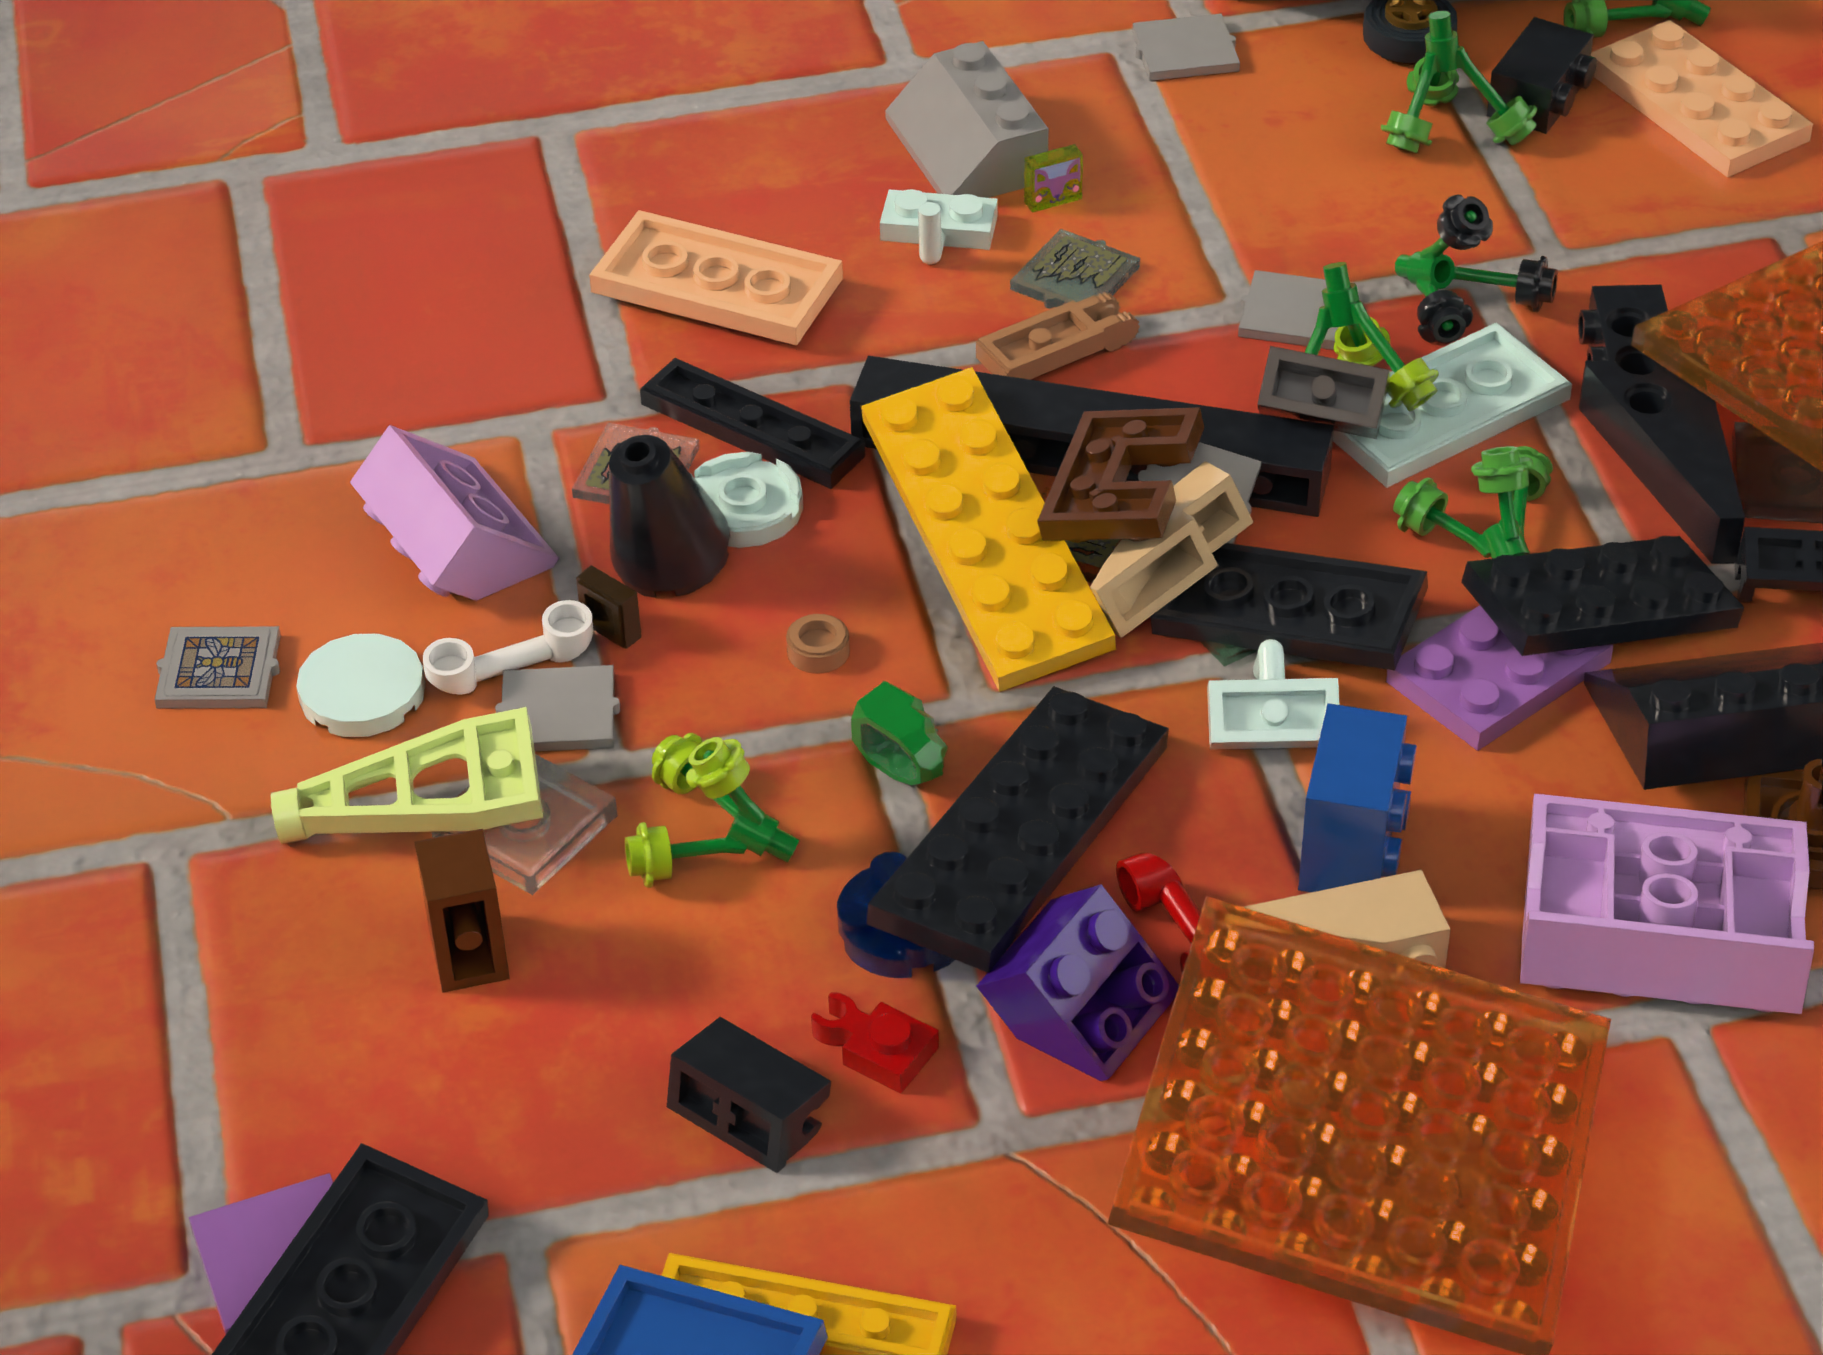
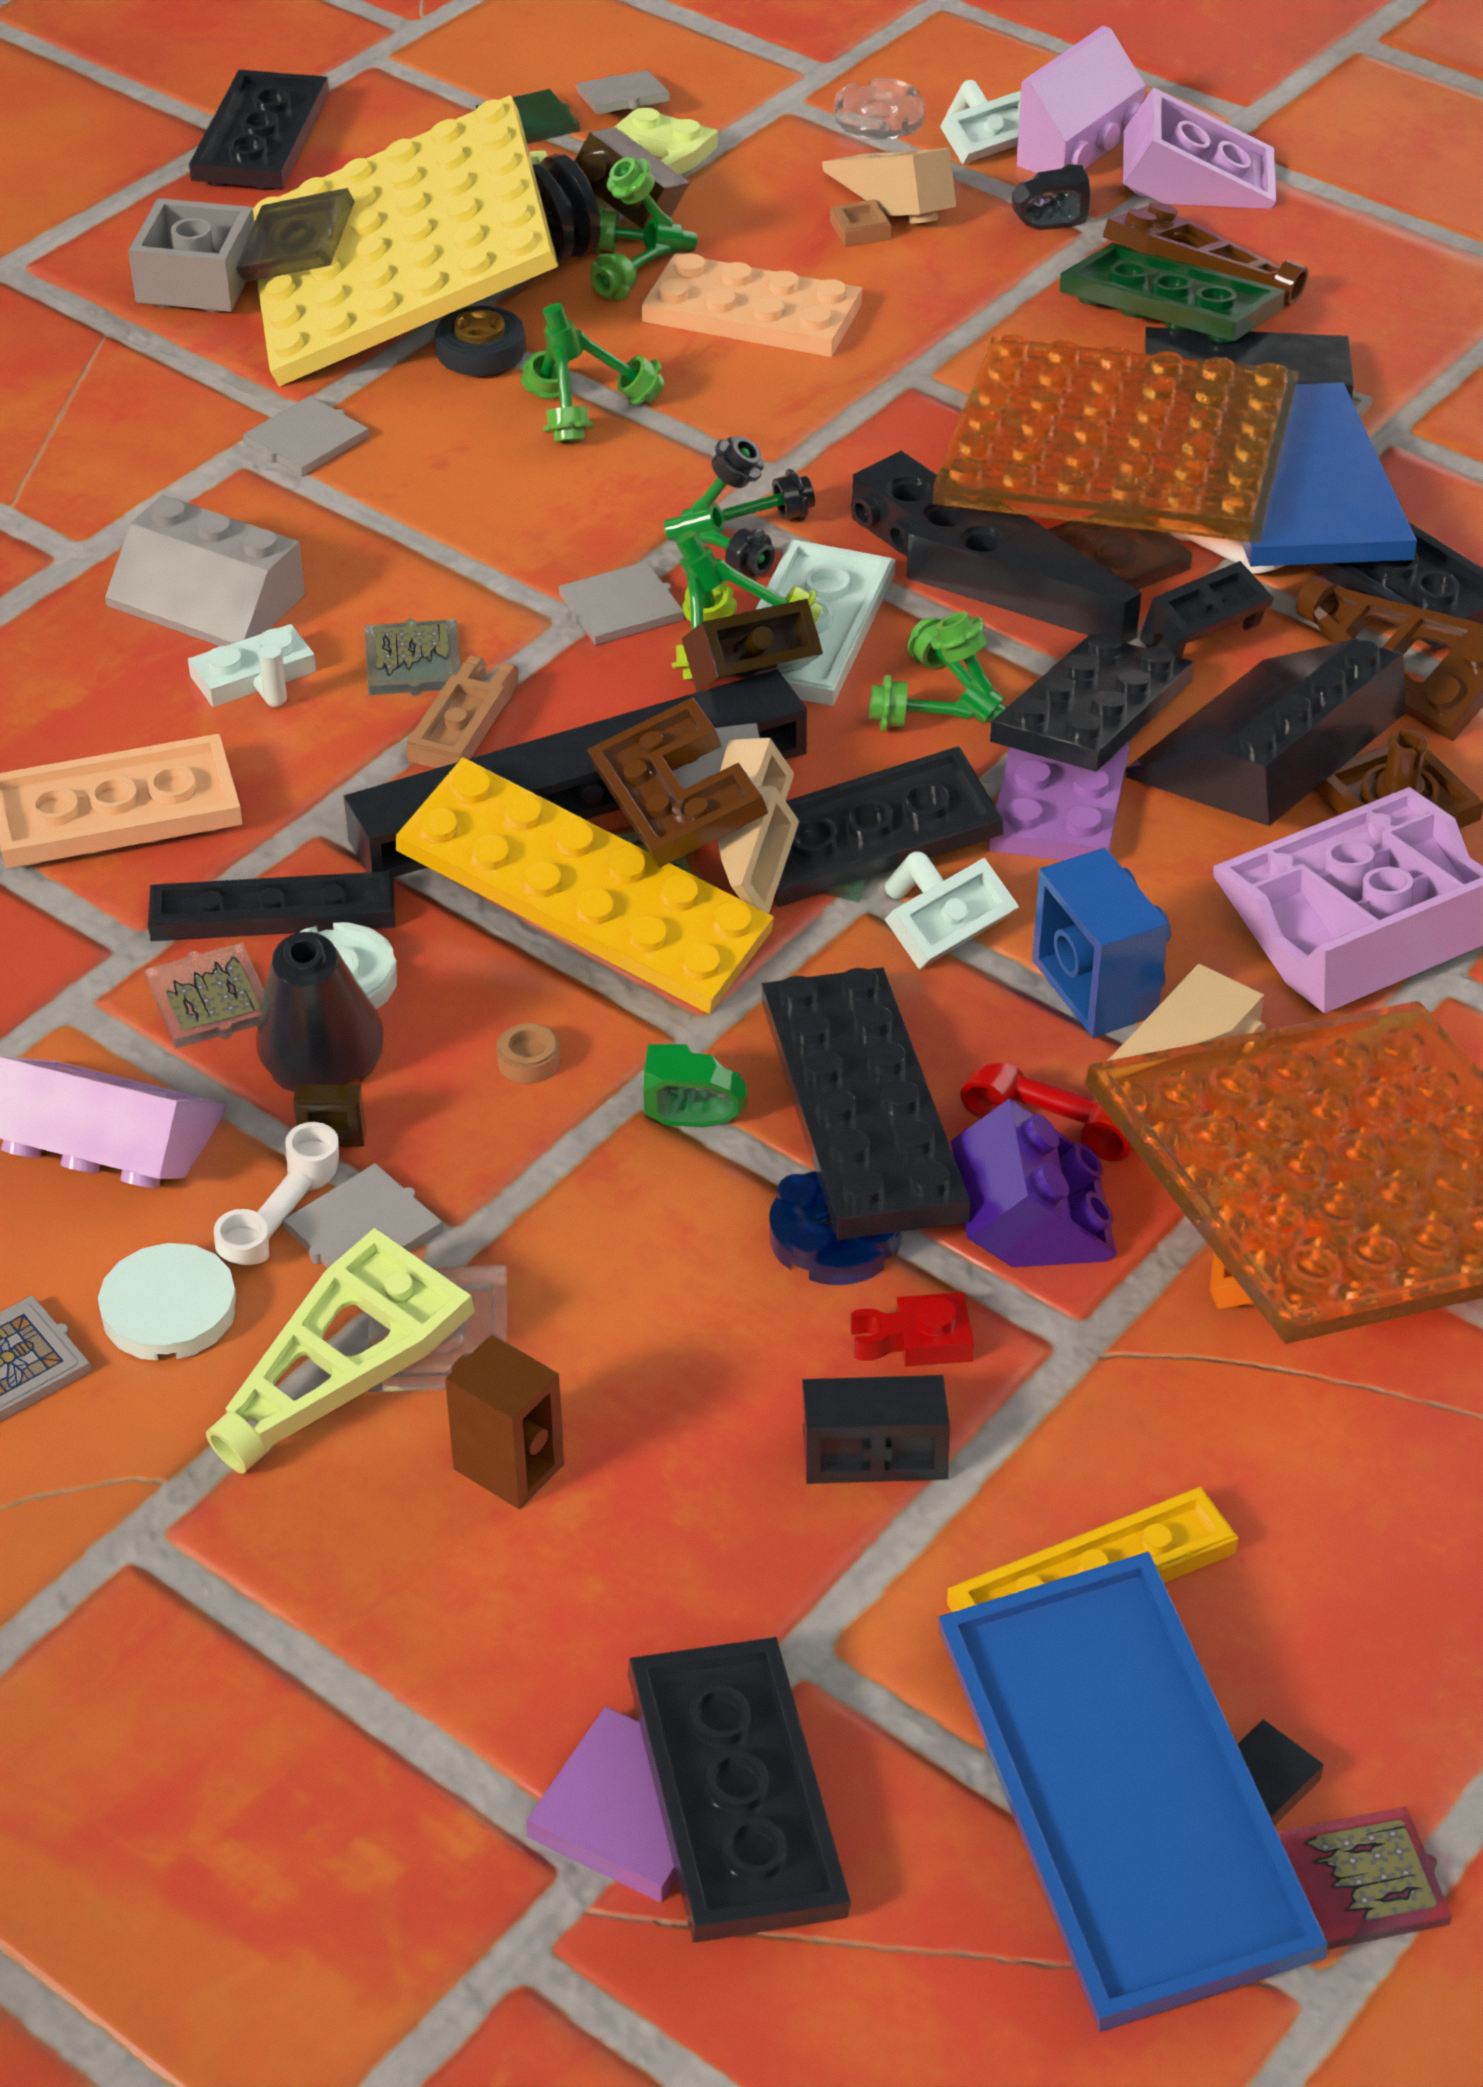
camera: 40 degrees left, 0 degrees up
lime plant [625,733,800,888] -> none
clear neon green tile [1024,144,1083,212] -> none
black brick [1487,17,1597,134] -> none

